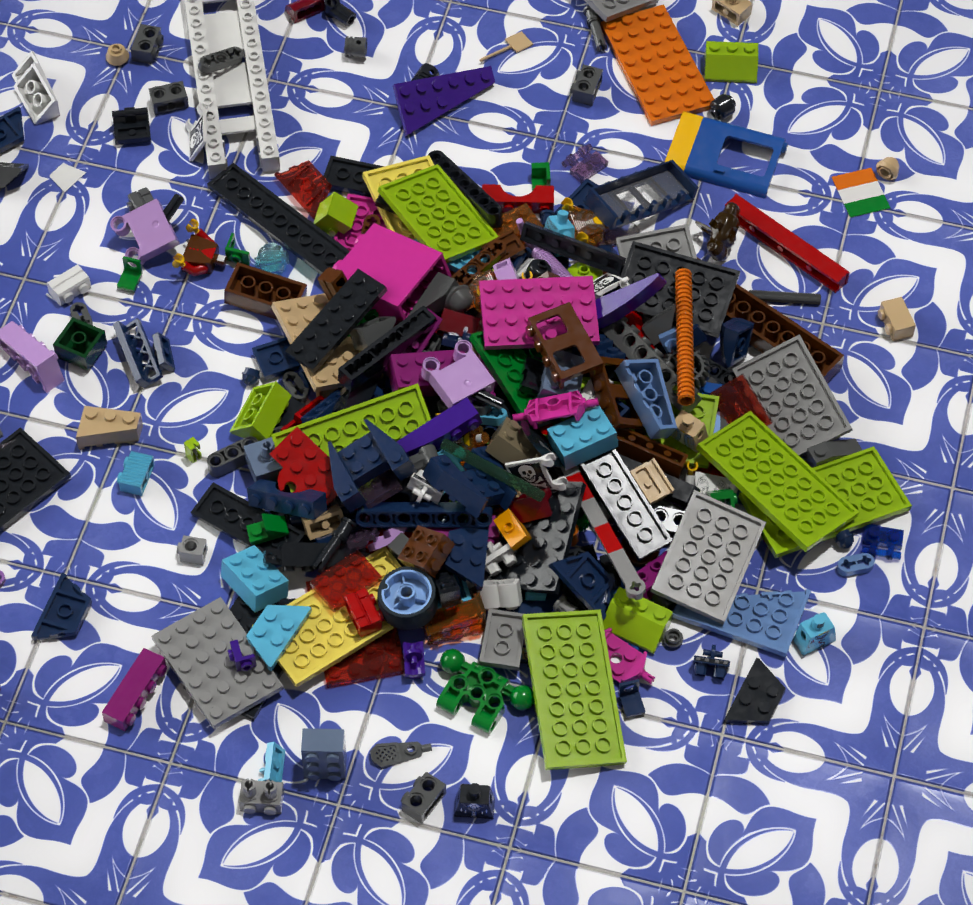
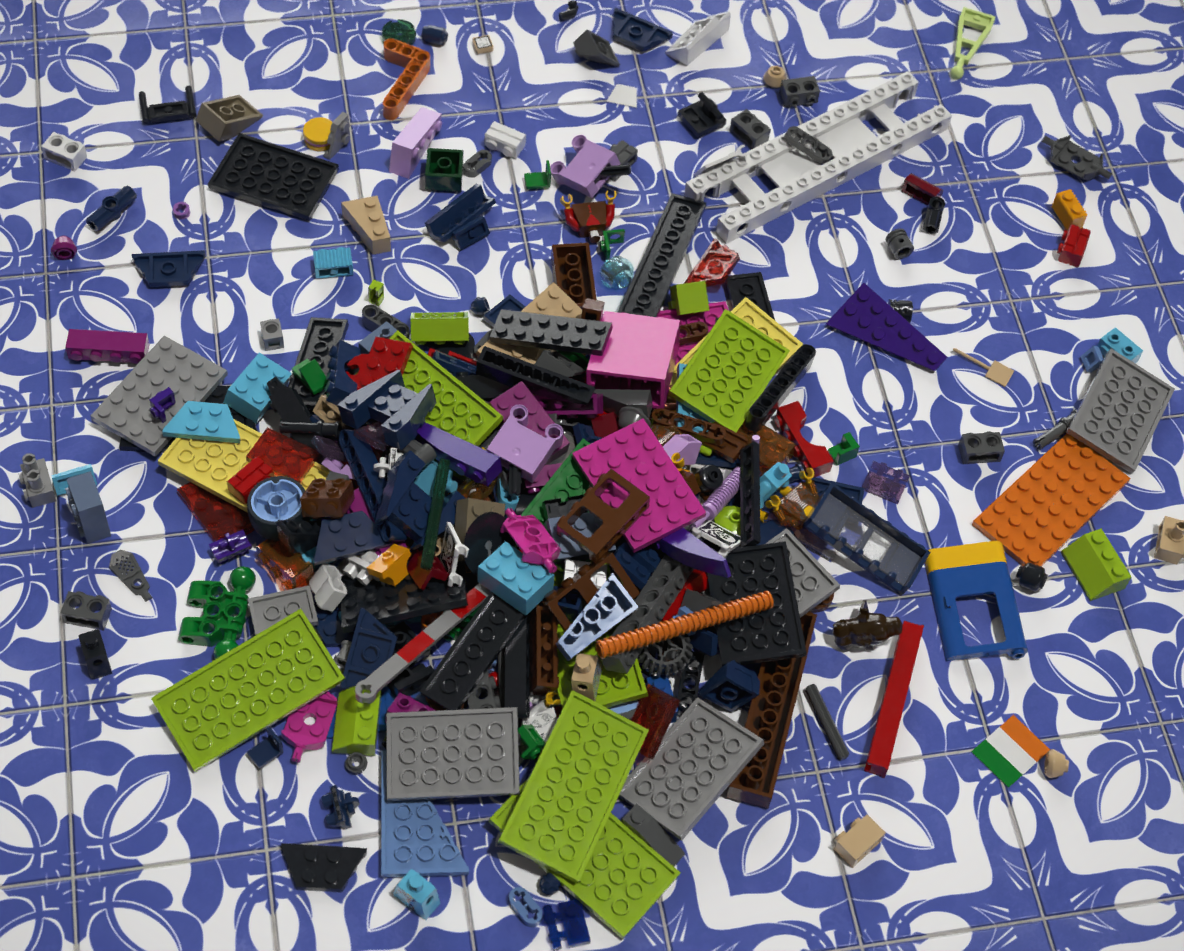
camera: 60 degrees right, 0 degrees up
tan plate [630,458,674,505] -> none

